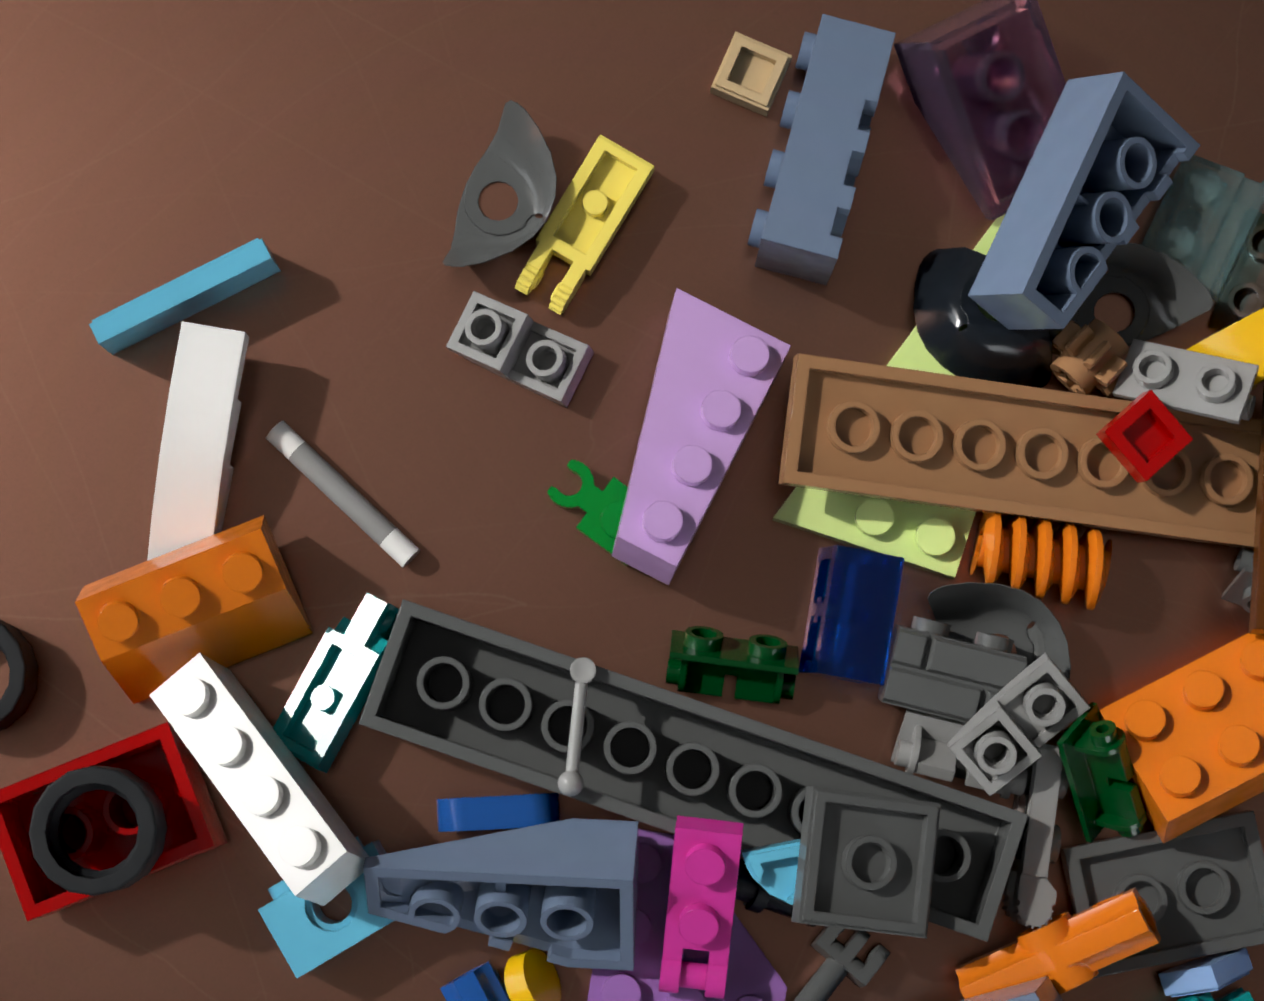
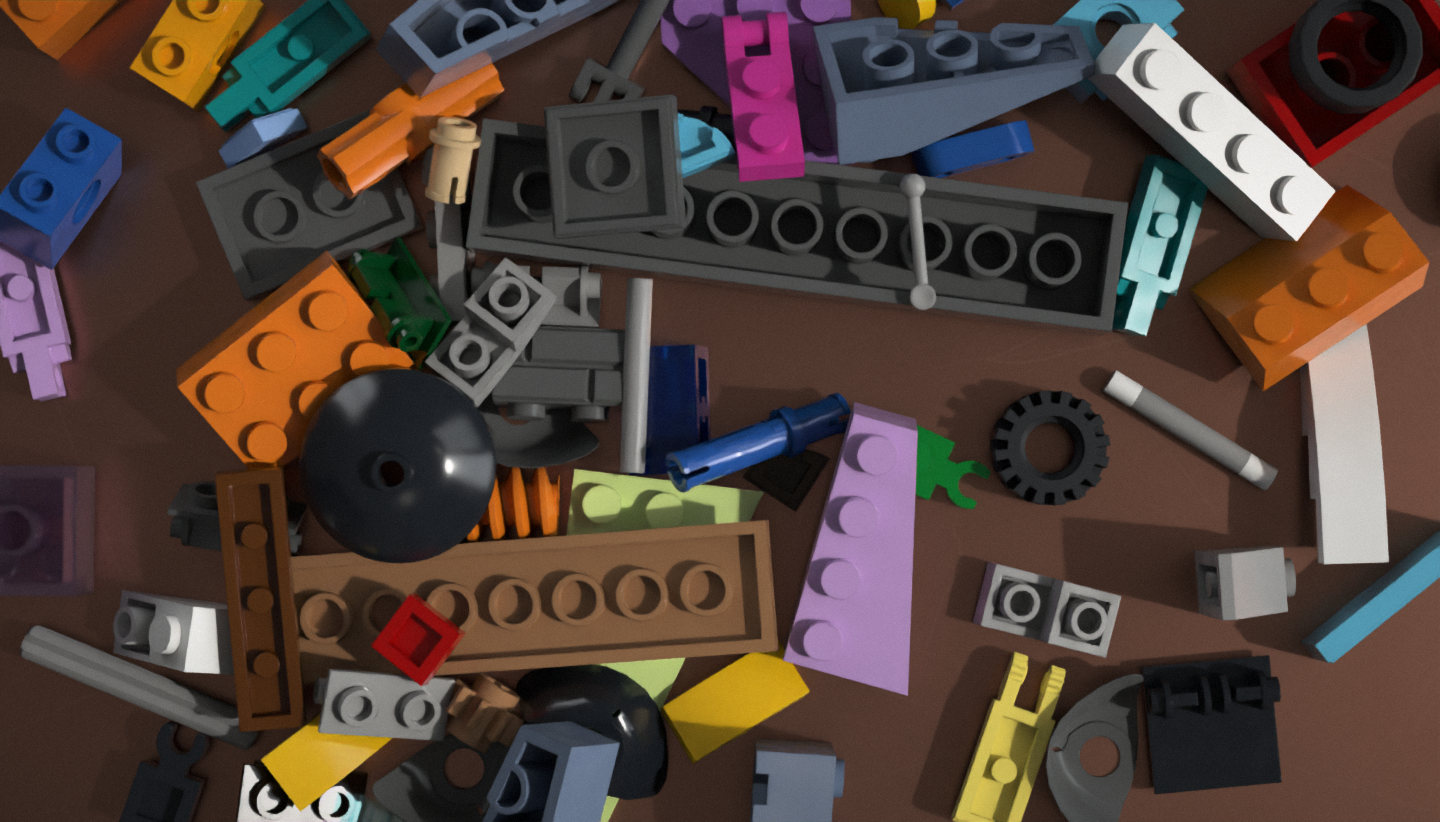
camera: 165 degrees right, 5 degrees up
dark green hinge [665,626,799,705] -> none
none -> black dish [299,368,497,564]
none -> tan pin [425,117,481,204]
none -> light grey bar [619,278,653,473]
none -> yellow slope [660,640,810,764]
none -> blue pin [666,393,851,493]
none -> dark brown tile [743,449,830,512]
none -> black tyre [990,390,1110,506]
none -> black hinge [1142,655,1282,794]
none -> light grey slope [1194,545,1296,621]

